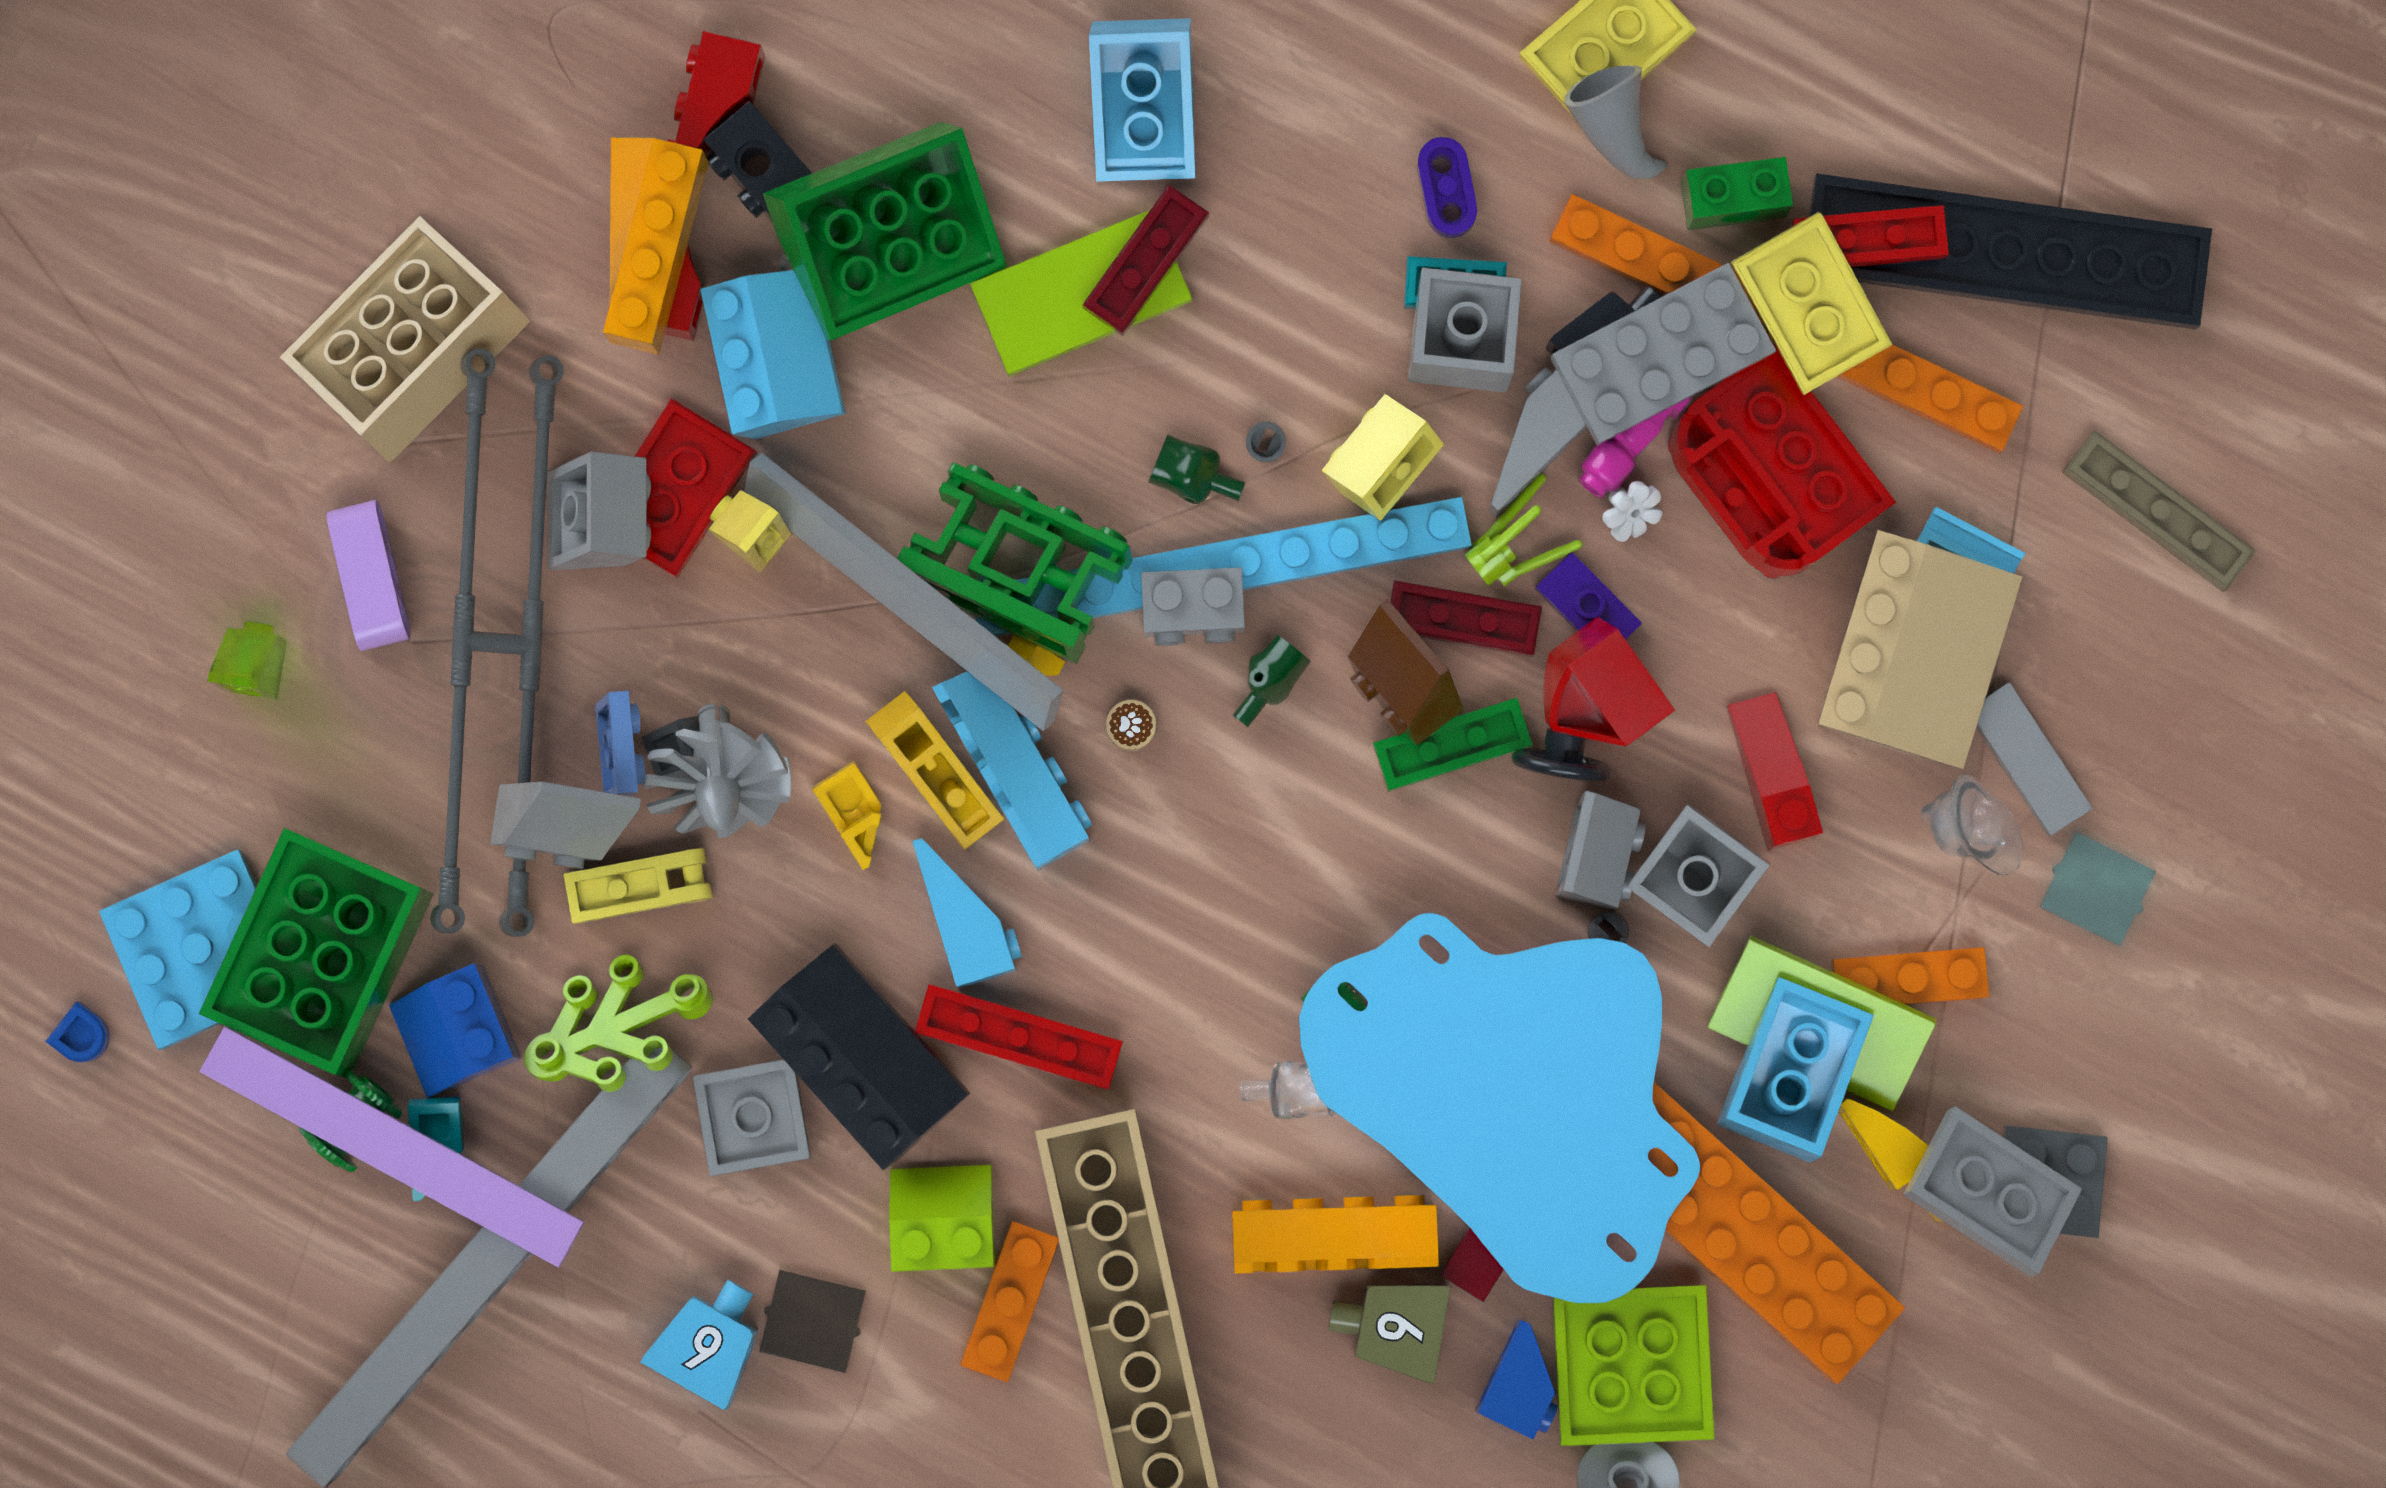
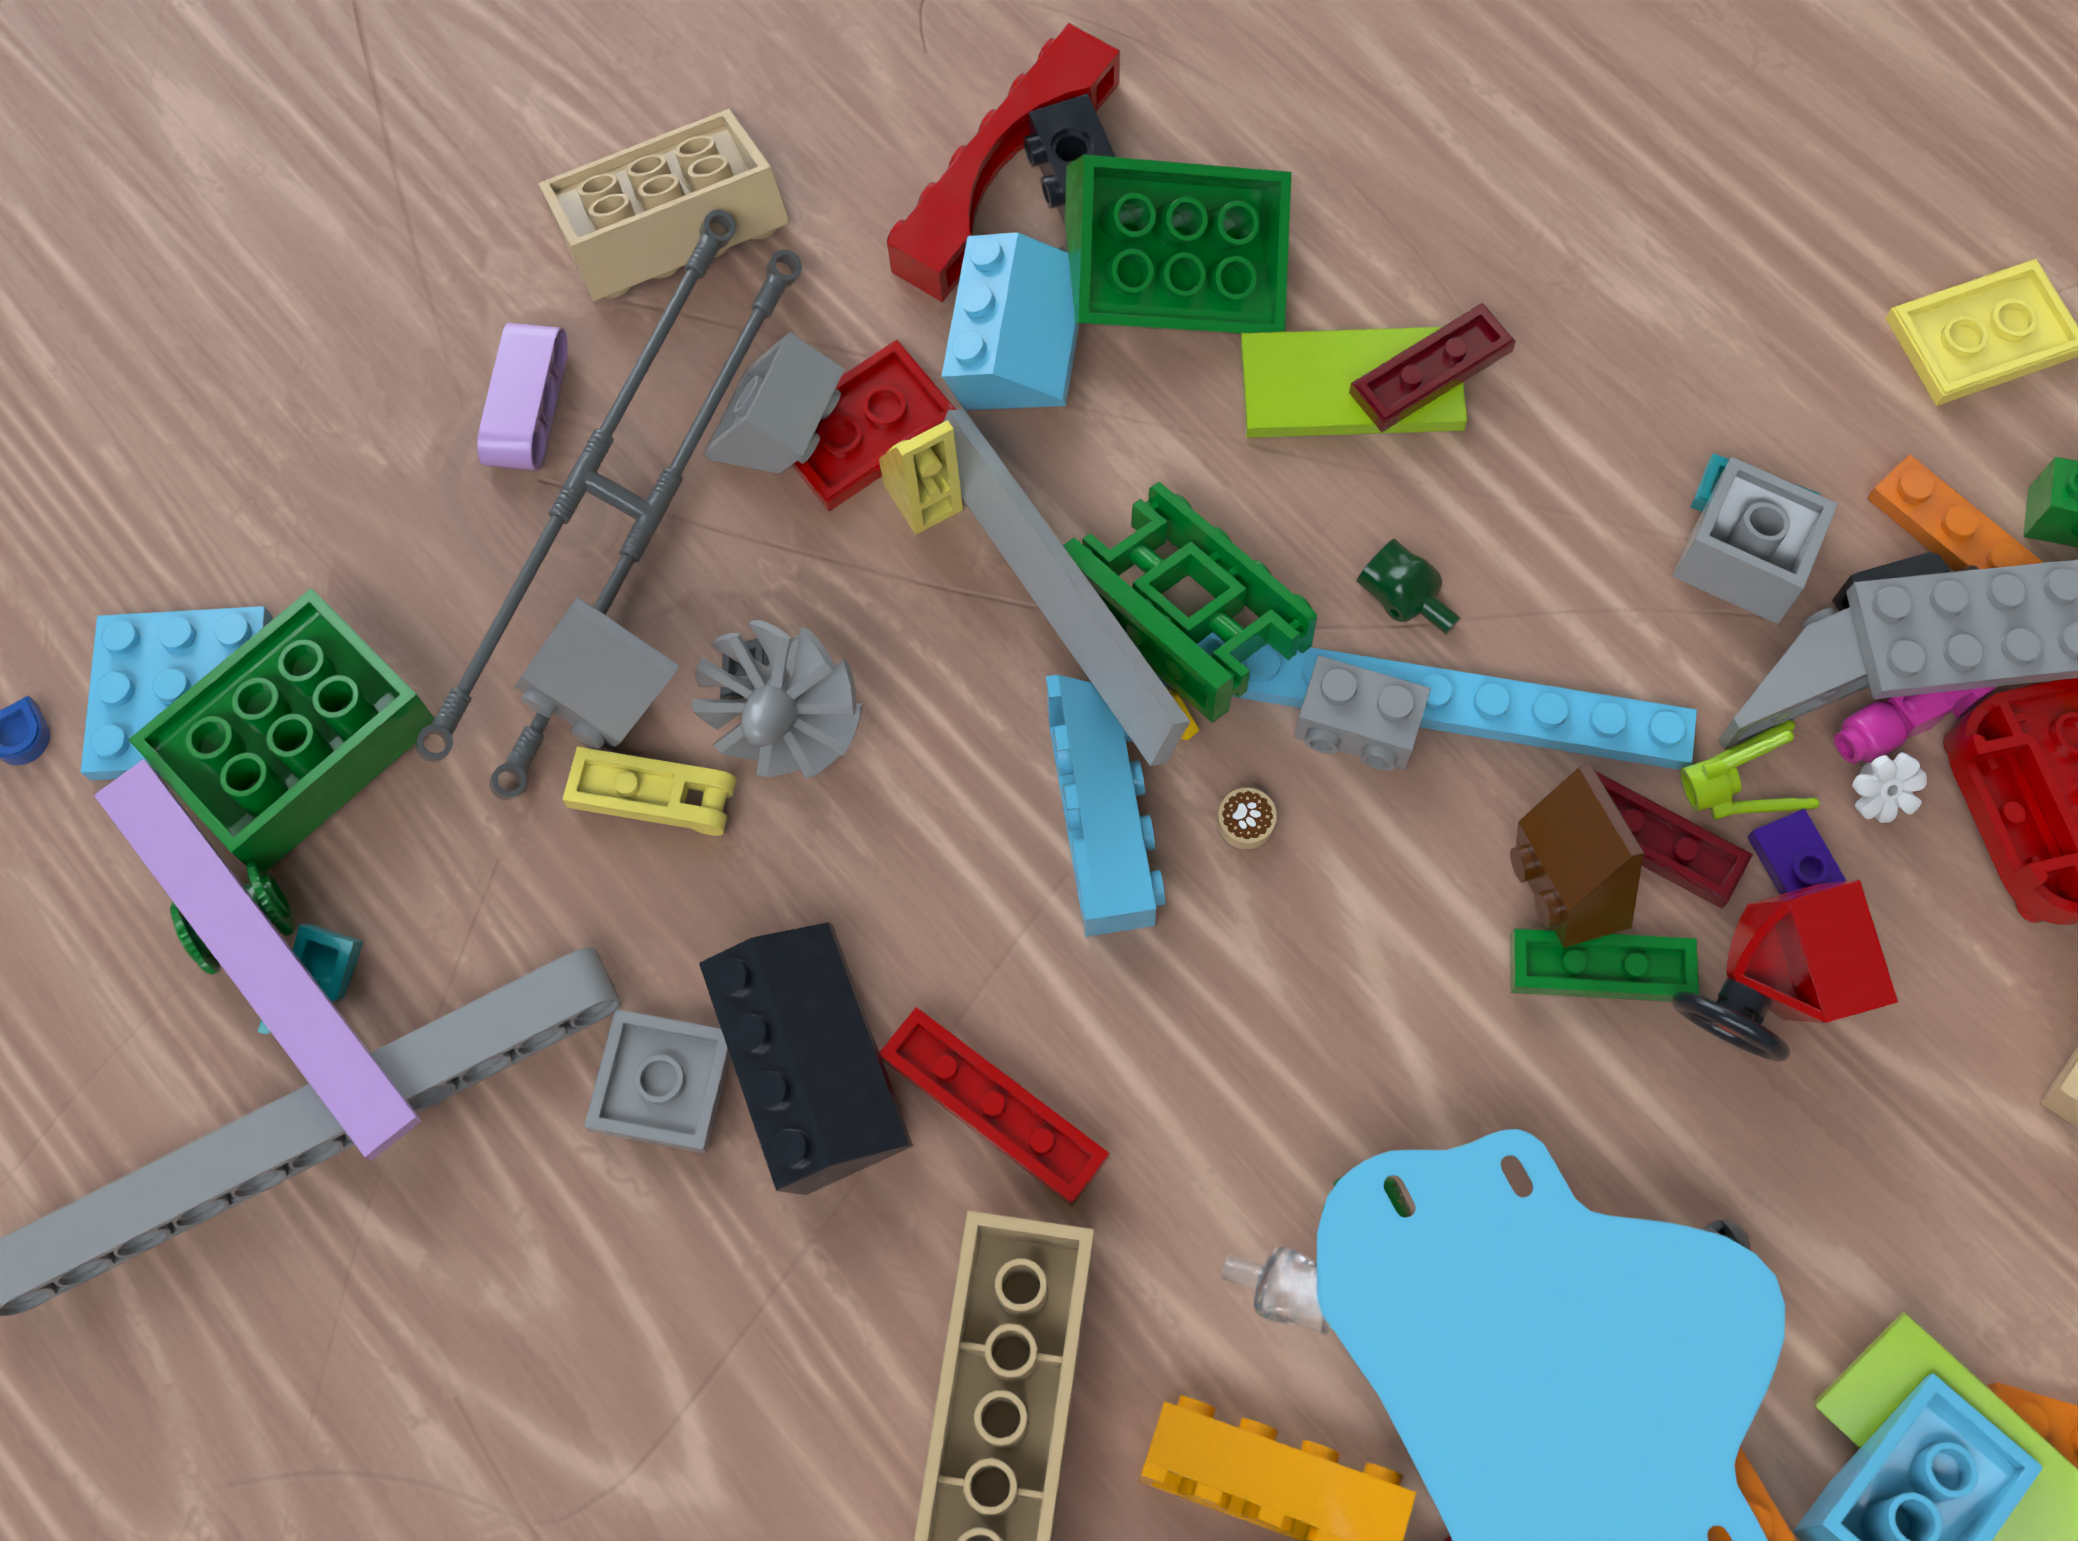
camera: 25 degrees right, 15 degrees down
clear neon green slope [207,621,287,700] -> none
blue slope [389,963,522,1098] -> none
lime plant [524,955,713,1092] -> none
medium blue plate [595,691,645,797] -> none
light orange wedge [603,137,709,355] -> none
medium azure torso [640,1279,758,1410] -> none
clear smoke piece [759,1270,866,1373] -> none
yellow slope [811,761,882,870] -> none
yellow slope [865,691,1004,850] -> none
lime slope [889,1165,996,1272] -> none
medium azure slope [912,838,1022,989] -> none
orange plate [960,1221,1059,1383] -> none
medium azure slope [1089,18,1196,182] -> none
dark green piece [1233,634,1311,727] -> none
dark grey hinge [1246,421,1286,462] -> none
light yellow brick [1321,394,1444,521] -> none
dark purple plate [1417,137,1477,238] -> none
light grey slope [1555,791,1646,911] -> none
light grey hat [1564,65,1667,179] -> none
light grey slope [1627,803,1771,947] -> none
red slope [1726,692,1823,851] -> none

